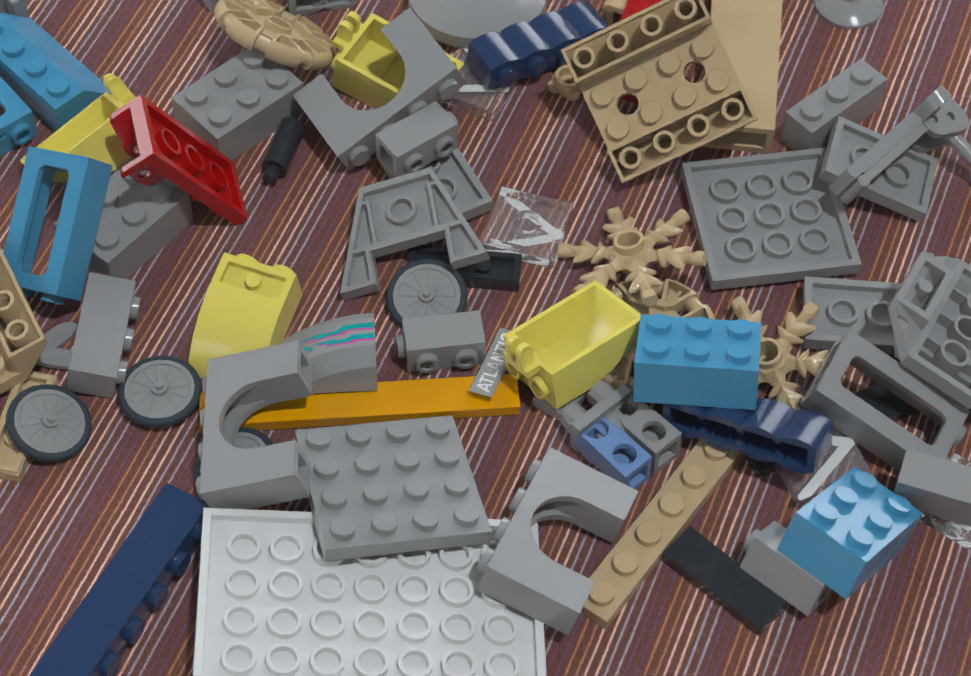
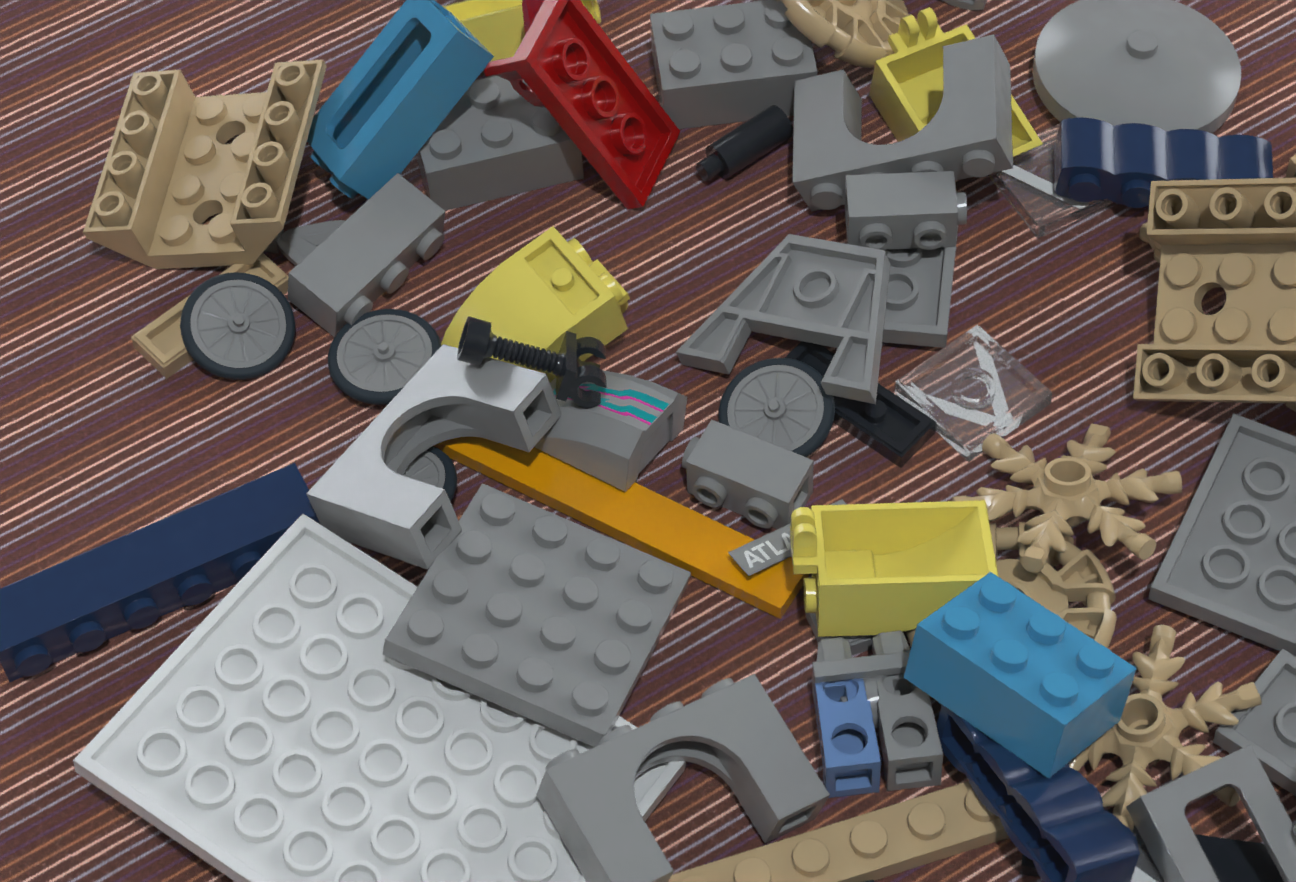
camera: 40 degrees right, 0 degrees up
none -> black bar [457,316,607,408]

